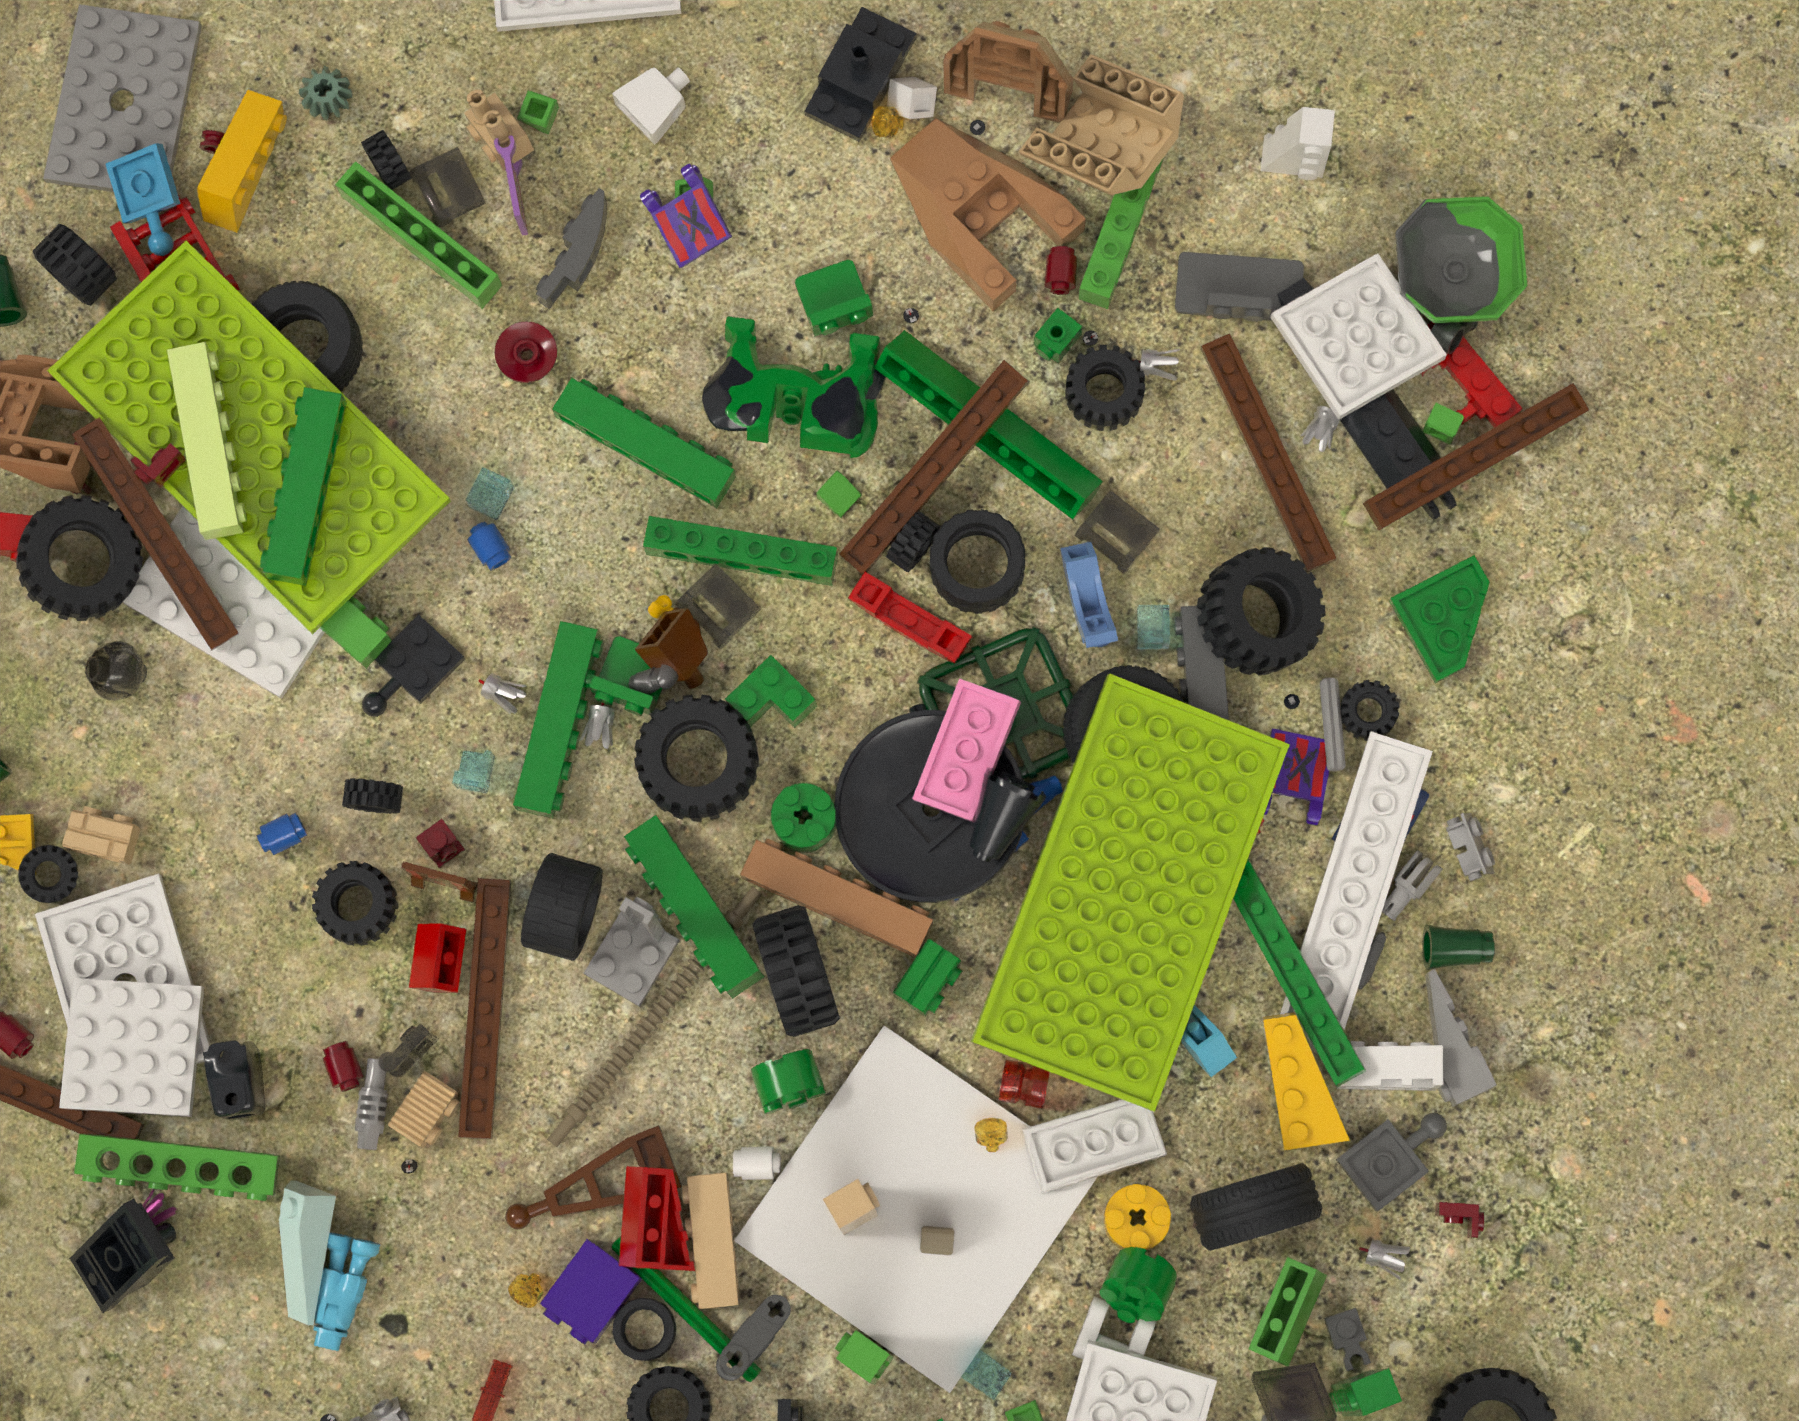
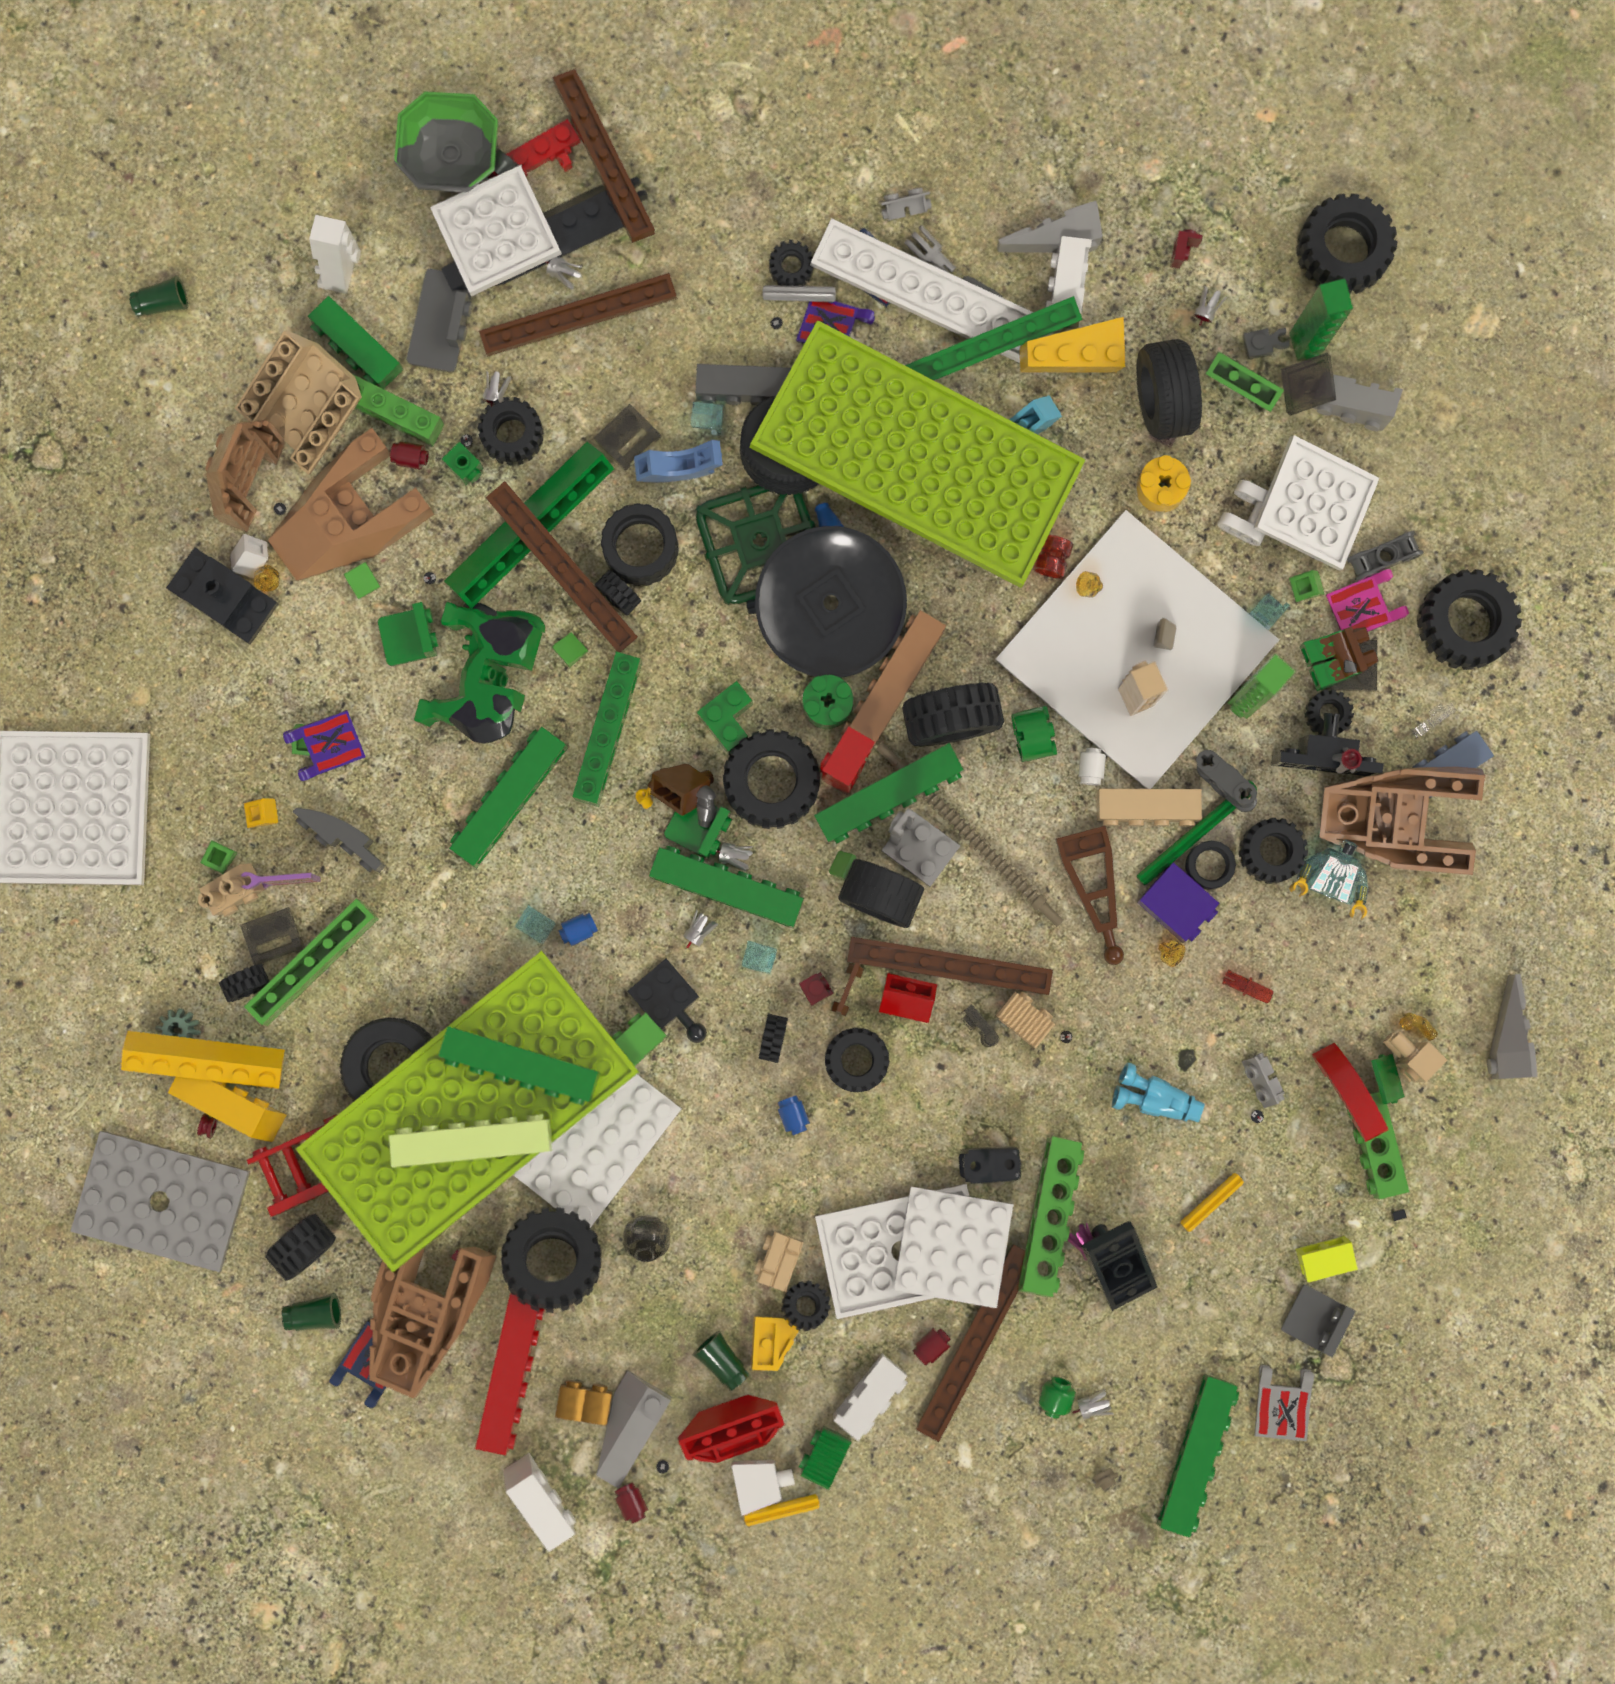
camera: 90 degrees left, 5 degrees up
reddish brown plate [72,417,239,651] -> none
dark azure plate [105,143,181,256] -> none
dark red bracket [130,443,186,488] -> none
light aqua wedge [279,1180,336,1325] -> none
dark red brick [323,1041,364,1092] -> none
light grey hinge [355,1058,388,1150] -> none
dark red dish [494,321,557,383] -> none
white torso [612,68,690,145] -> none
red wedge [619,1166,695,1271] -> none
clear smoke plate [675,563,760,649] -> none
red slope [848,572,972,664] -> none
green brick [892,939,963,1017] -> none
bright pink plate [912,679,1021,823] -> none
black cone [969,768,1046,862] -> none
white tile [1022,1100,1167,1193] -> none
green brick [1099,1247,1177,1323] -> none
black tyre [1197,547,1326,676] -> none
dark grey plate [1336,1113,1447,1212] -> none
green plate [1389,555,1490,684] -> none
dark green plant [1422,924,1495,970] -> none
bright green slope [1423,403,1464,444] -> none
none -> yellow brick [121,1031,285,1089]
none -> yellow slope [244,798,278,828]
none -> green brick [308,295,403,389]
none -> bright green slope [344,562,380,599]
none -> red wedge [820,726,875,795]
none -> bright green slope [829,851,856,881]
none -> yellow axle [1180,1173,1244,1232]

